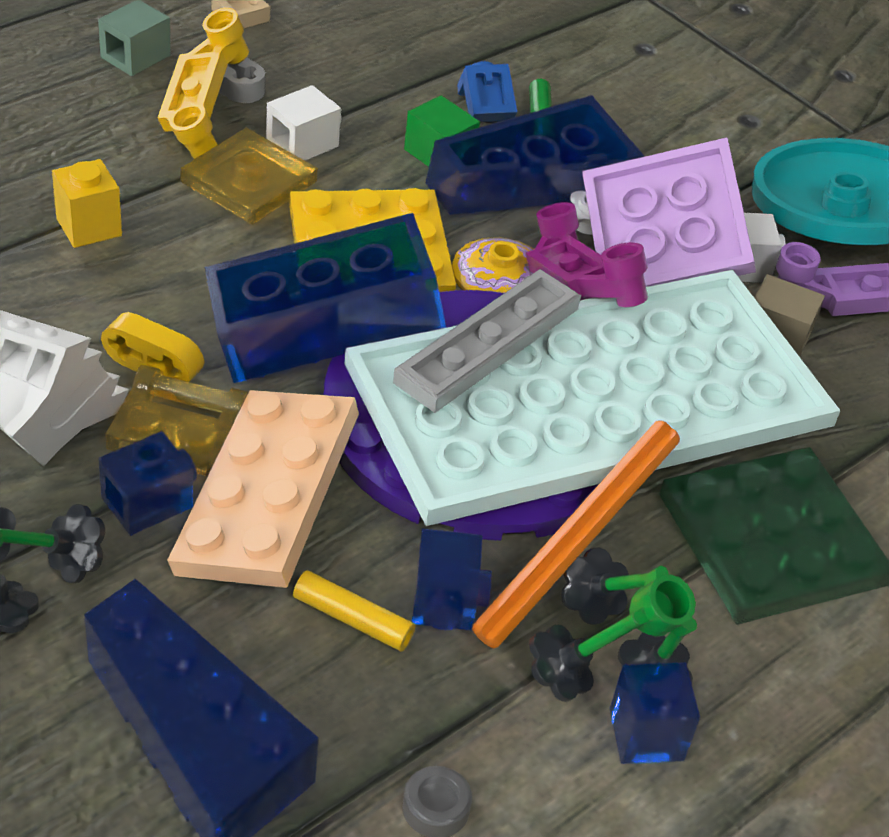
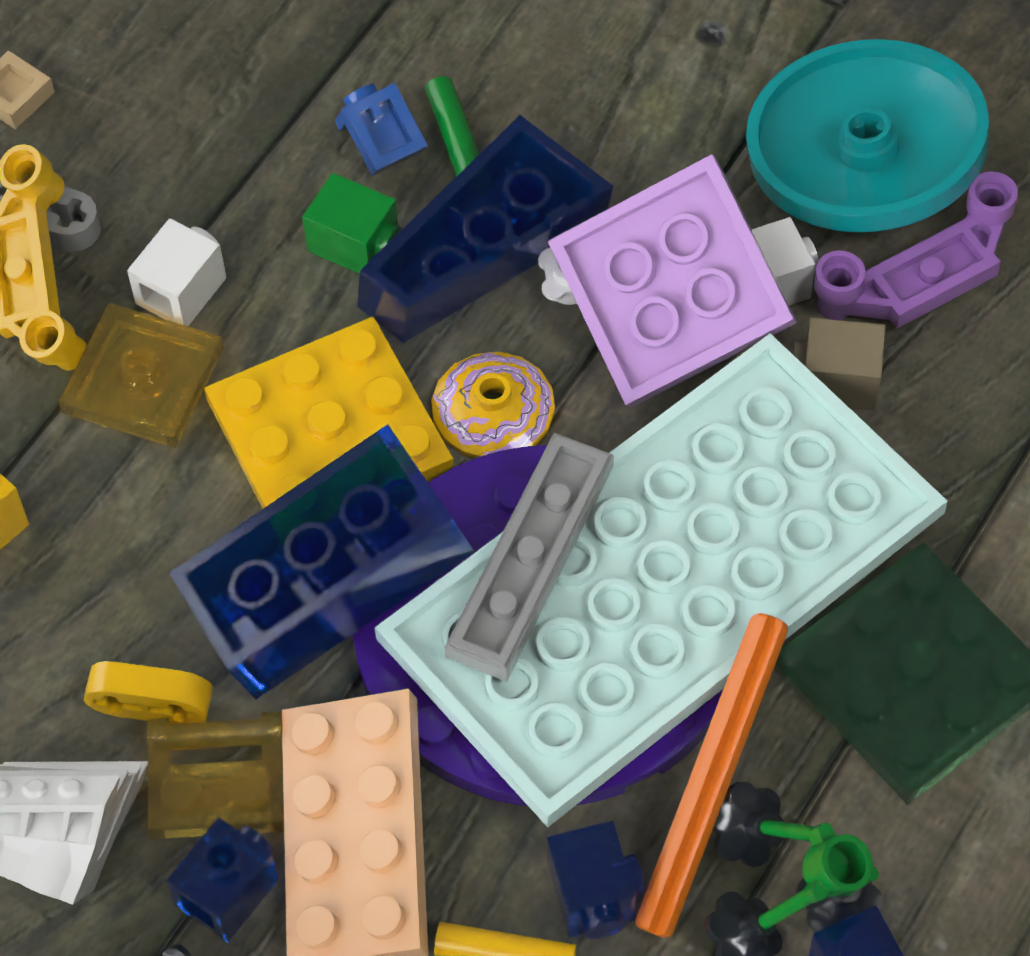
camera: 10 degrees left, 15 degrees up
magenta plate [526,202,648,307] -> none

